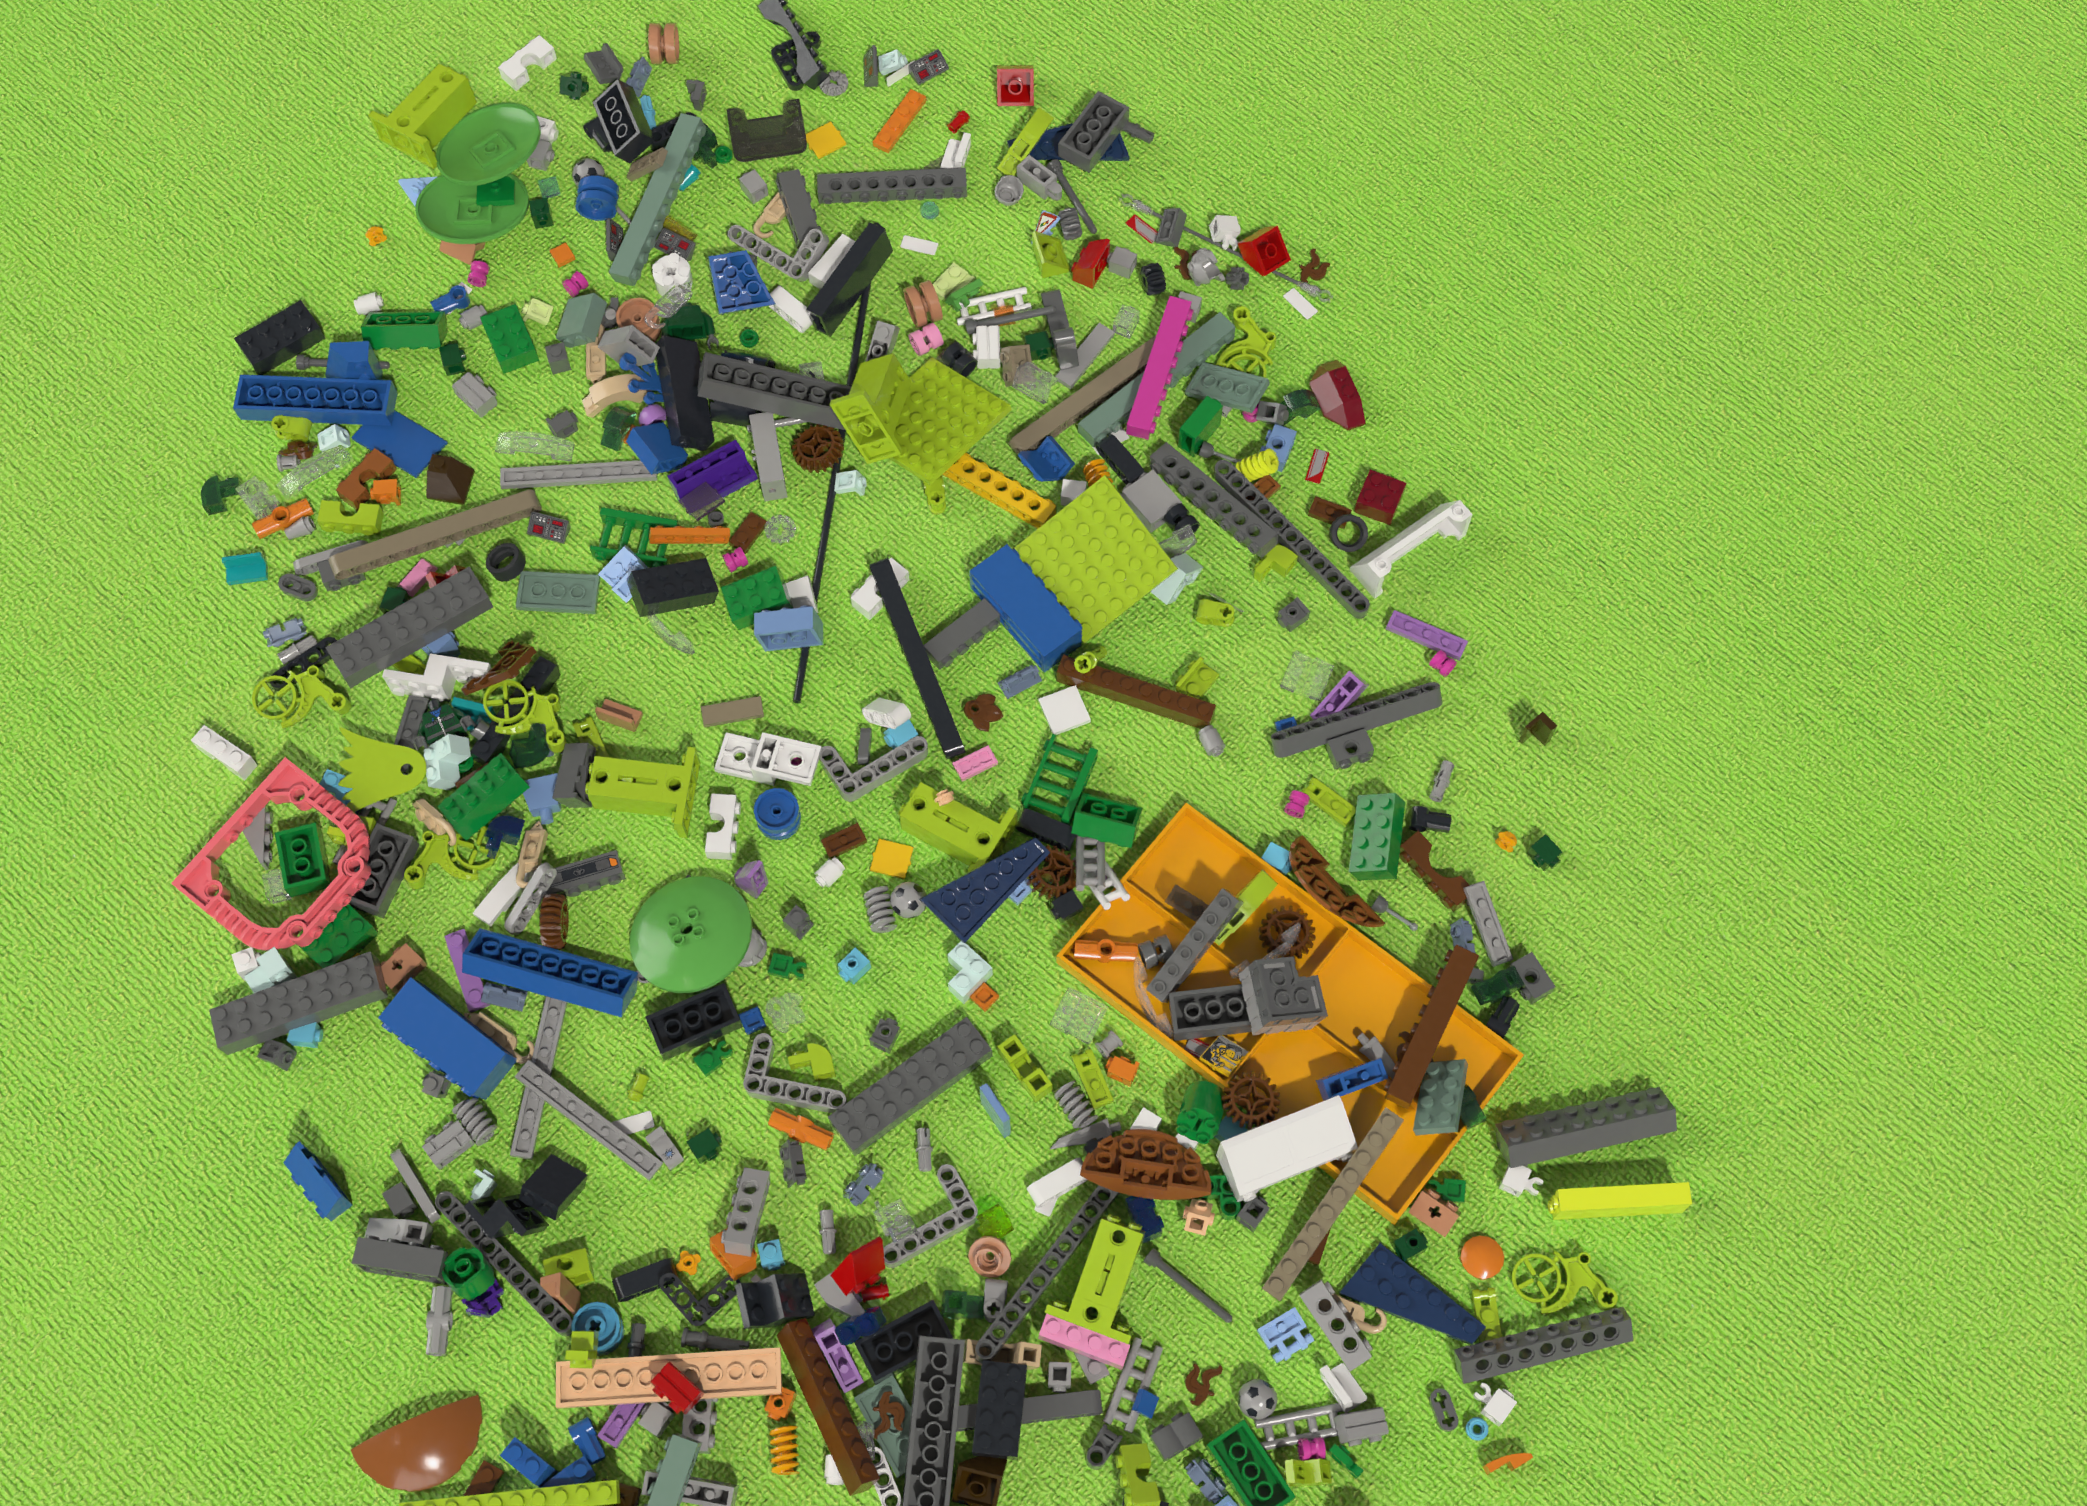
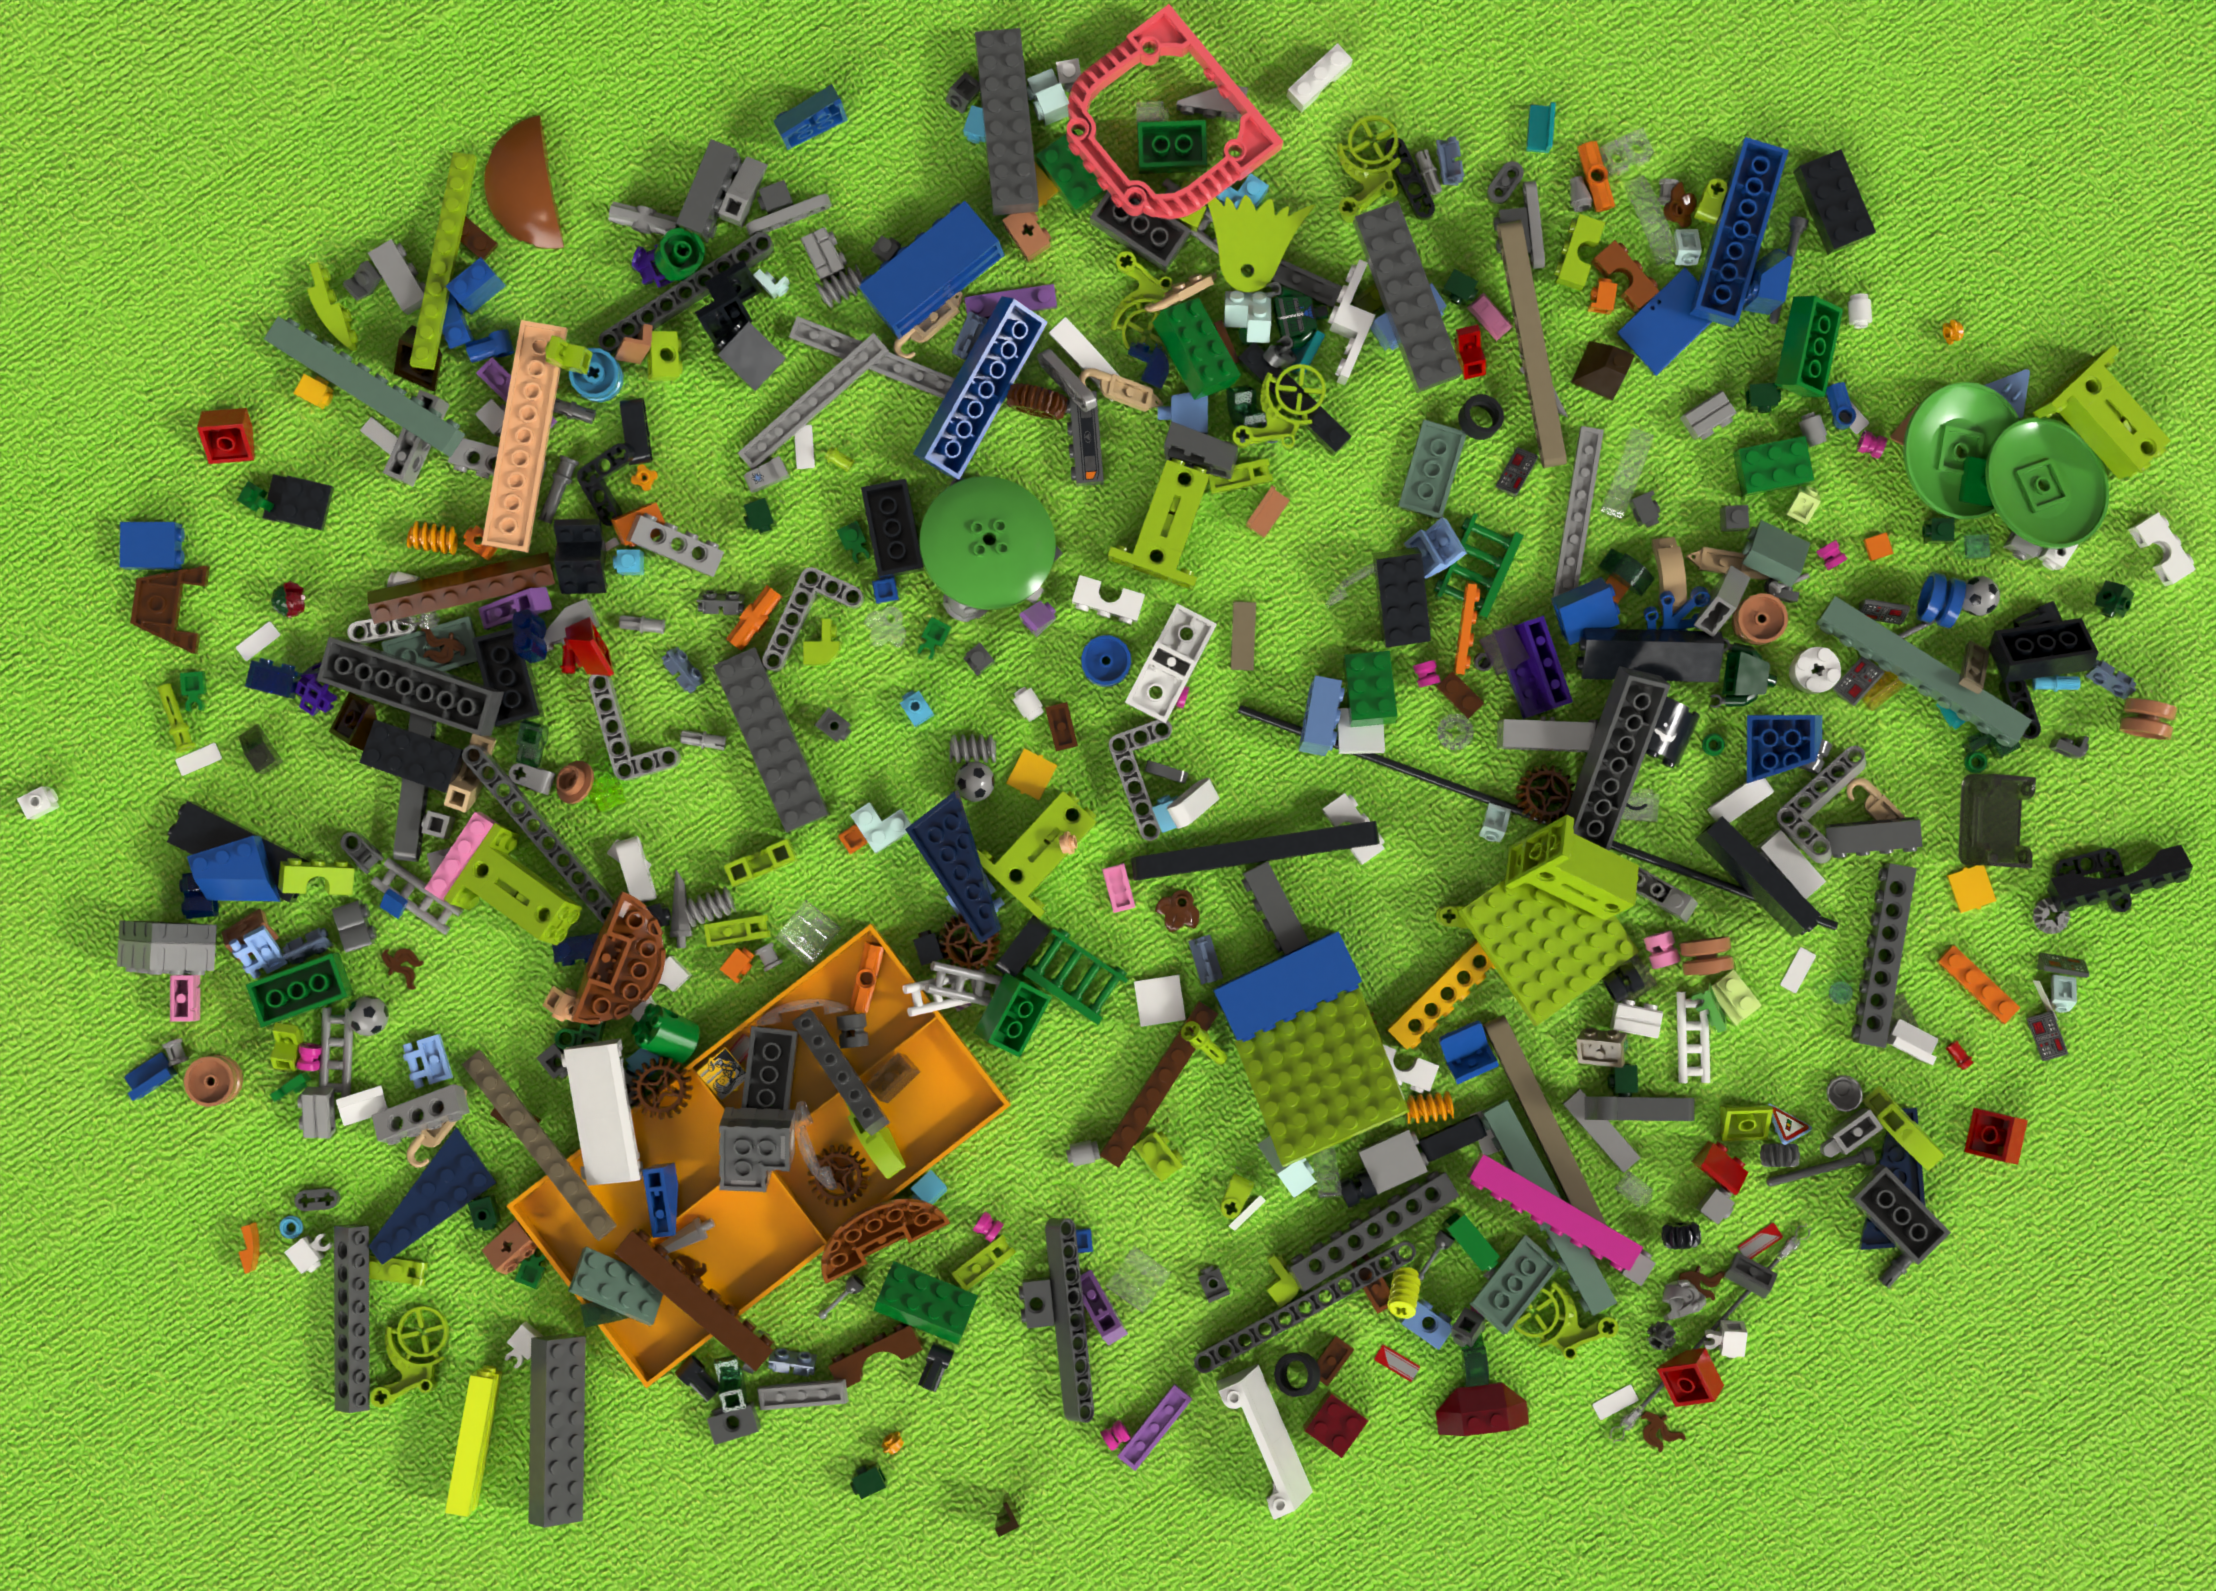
camera: 100 degrees right, 20 degrees up
clear green brick [201,475,245,516] -> none
reddish brown wing [461,640,536,695] -> none
dark grey bracket [584,43,623,84] -> none
medium lavender hair [639,404,666,426] -> none
clear plate [644,282,693,329] -> none
red brick [651,1361,704,1415] -> none
light grey brick [739,169,769,204] -> none
clear bracket [873,1198,918,1243] -> none
dark grey piece [965,306,1056,335] -> none
tile [979,1083,1011,1138] -> none
clear orange tile [993,305,1016,326] -> none
clear bracket [1012,362,1058,404] -> none
dark grey piece [1143,1248,1233,1323] -> none
light grey pin [1429,760,1455,802] -> none
orange dish [1460,1235,1504,1280] -> none

